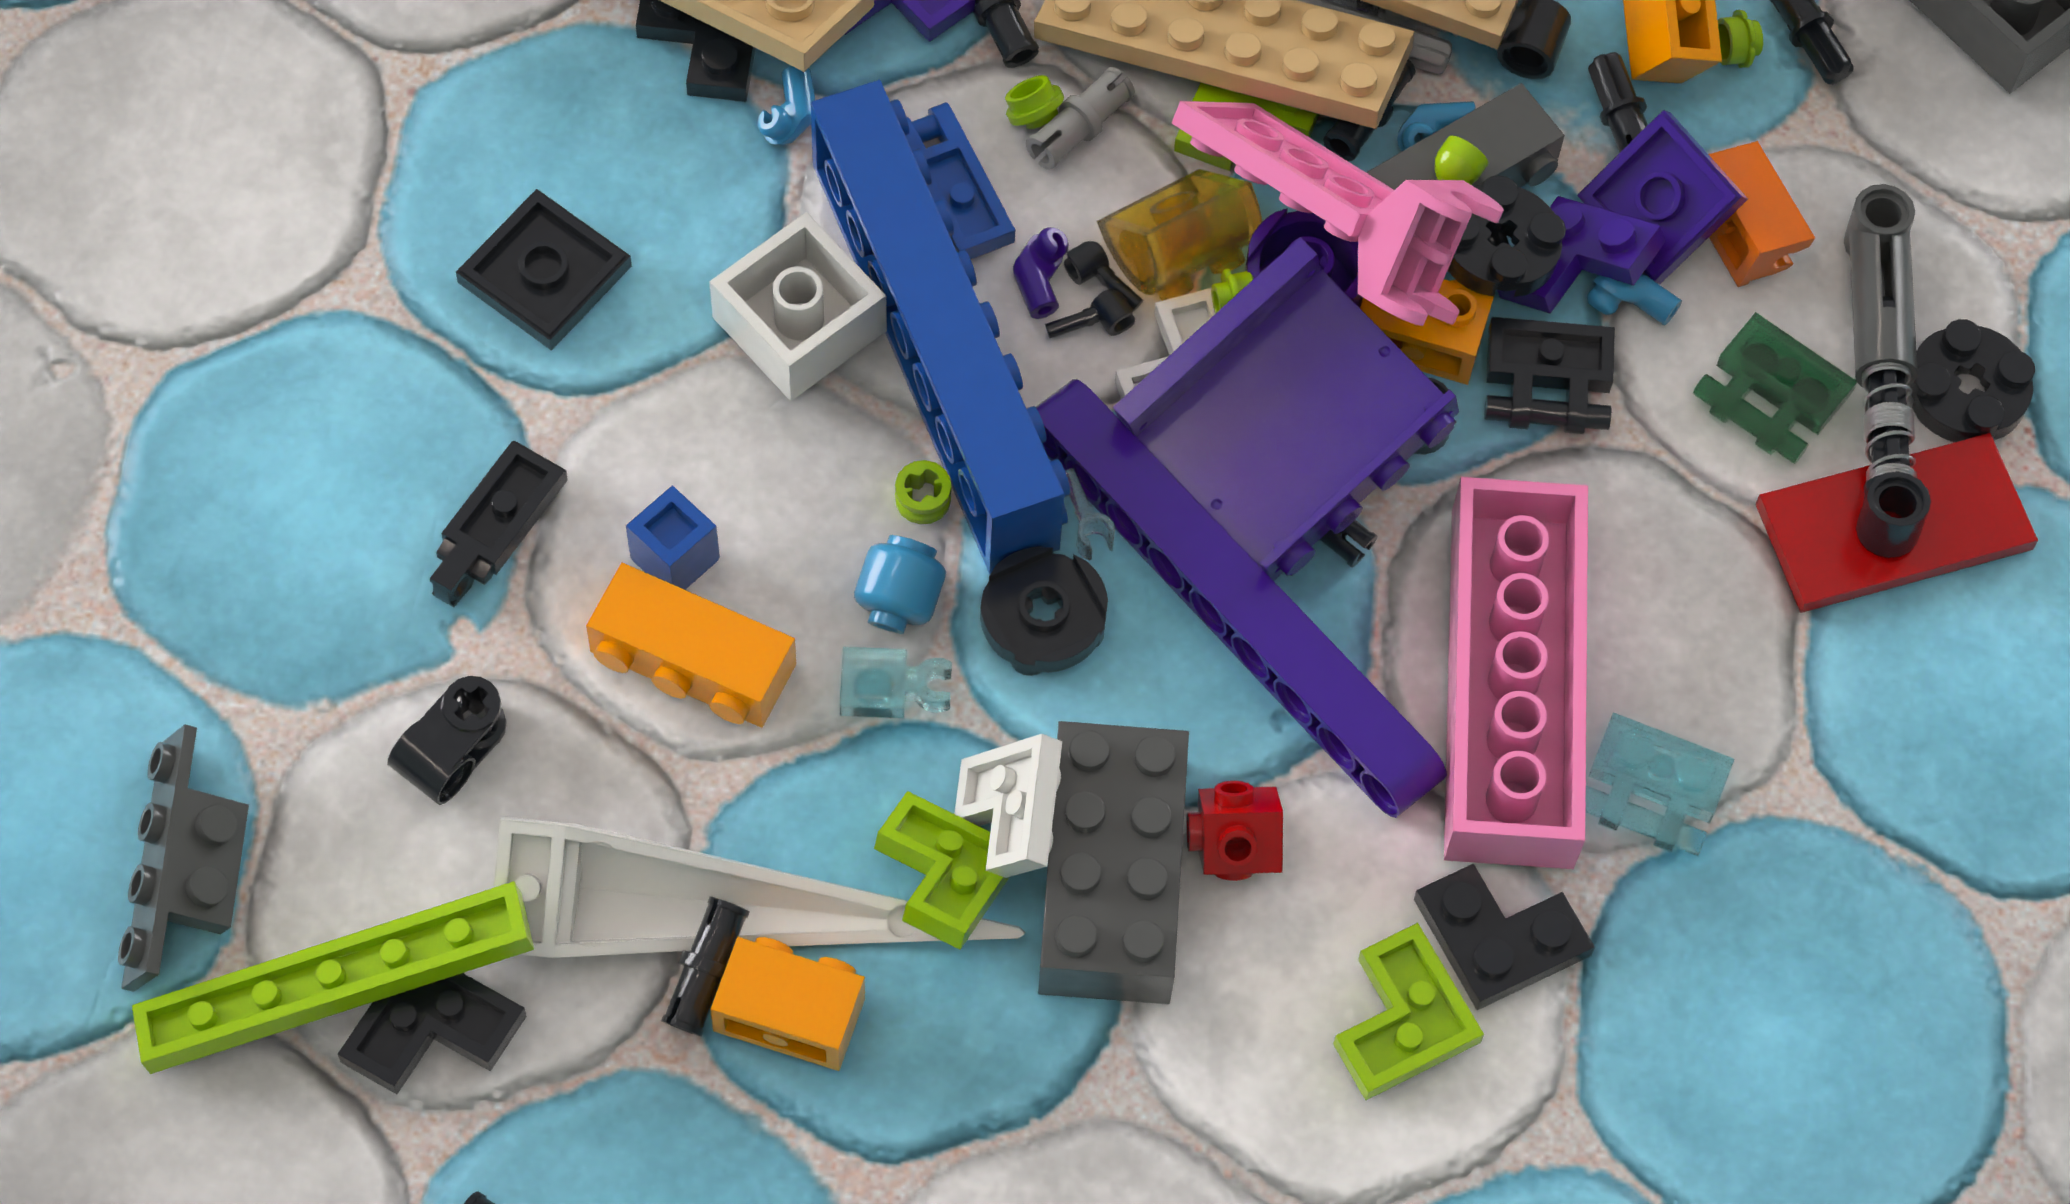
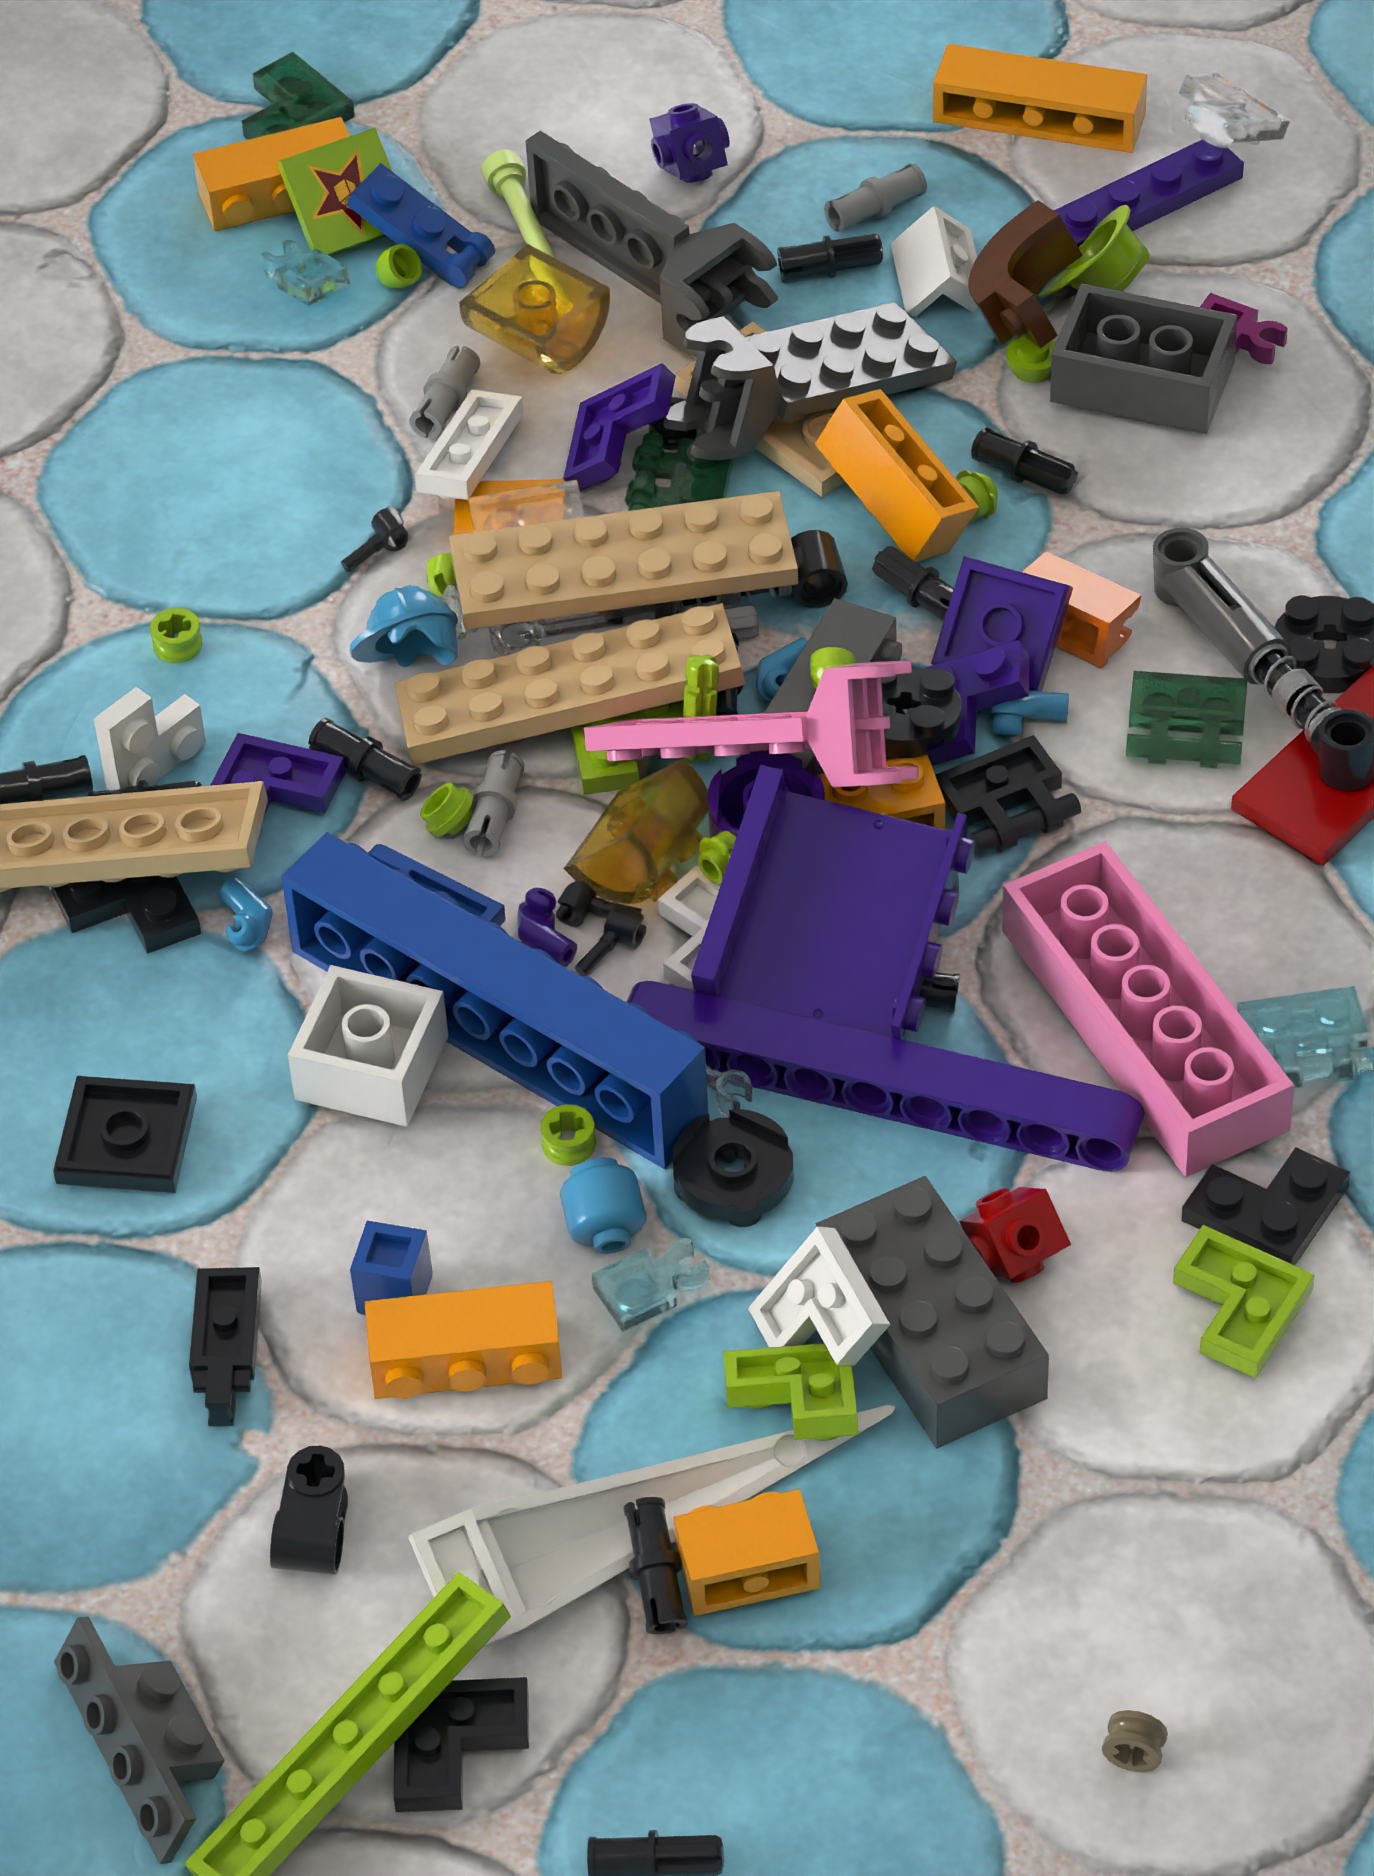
camera: 25 degrees left, 15 degrees down
none -> lime axle [683,654,719,762]

